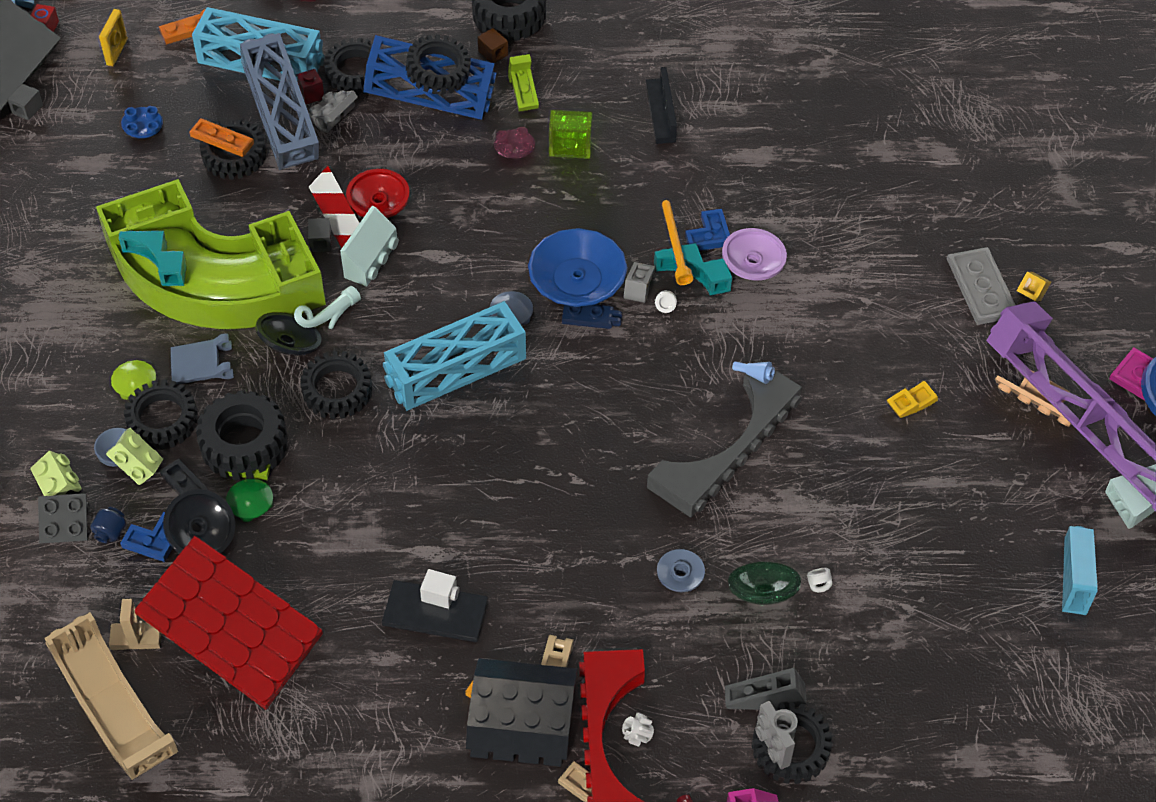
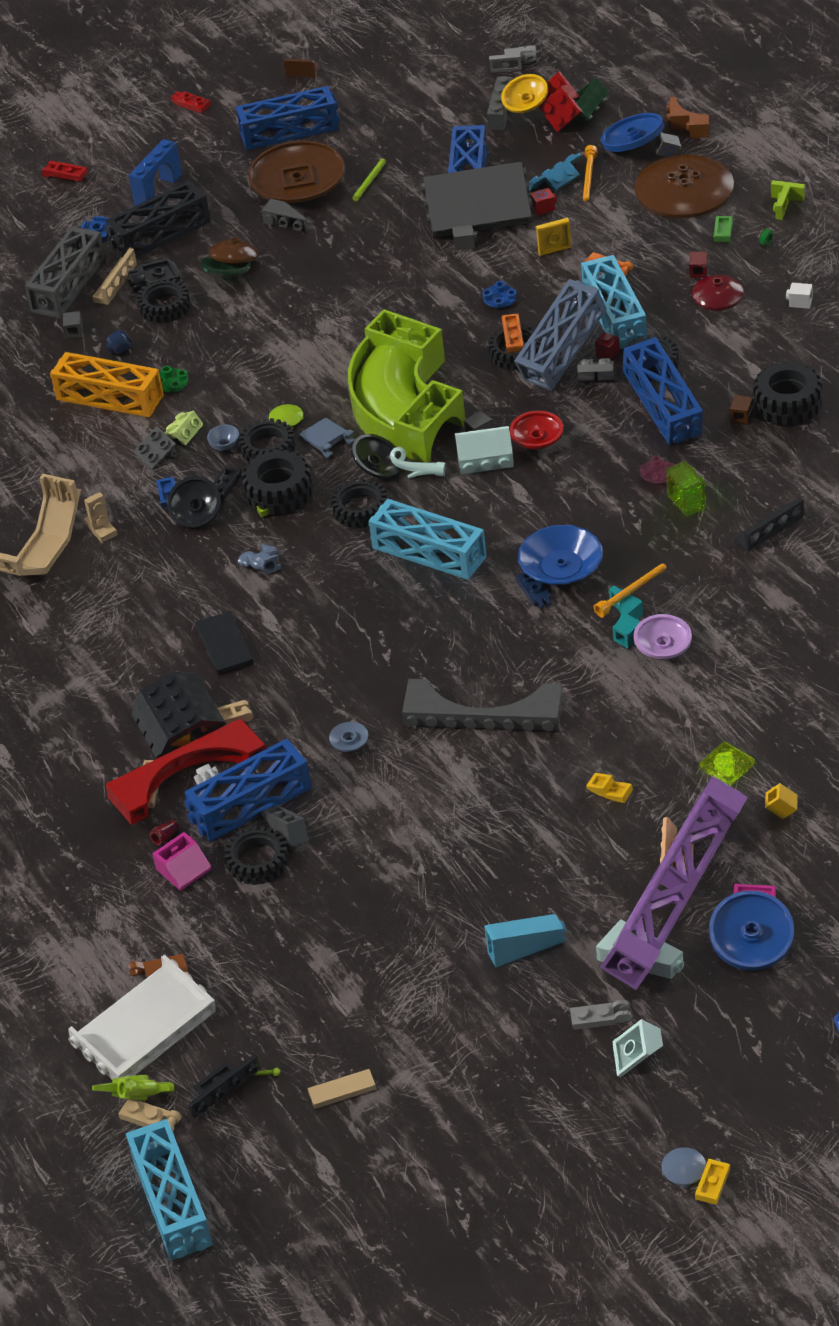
camera: 65 degrees right, 10 degrees down
dark blue head [90,507,126,544] -> none
yellowish green bracket [106,428,163,485] -> none
teal arch [119,231,187,286] -> none
red piece [134,536,323,710] -> none
green dish [226,479,273,522] -> none
sticker [309,166,359,249] -> none
black tyre [405,34,471,95] -> none
white brick [420,569,459,609] -> none
sand blue dish [490,291,533,325] -> none
lime bracket [508,54,539,111] -> none
light grey plate [624,262,655,303] -> none
white tile [655,290,677,313] -> none
blue plate [685,209,730,251] -> none
clear green dish [728,562,801,605] -> none
light blue cone [732,361,775,384] -> none
light grey plate [755,701,798,770] -> none
white tile [807,568,832,593] -> none
light grey tile [947,247,1015,325] -> none
none -> blue piece [184,739,312,842]
none -> sand blue animal [238,543,281,574]
none -> clear neon green tile [698,741,755,786]

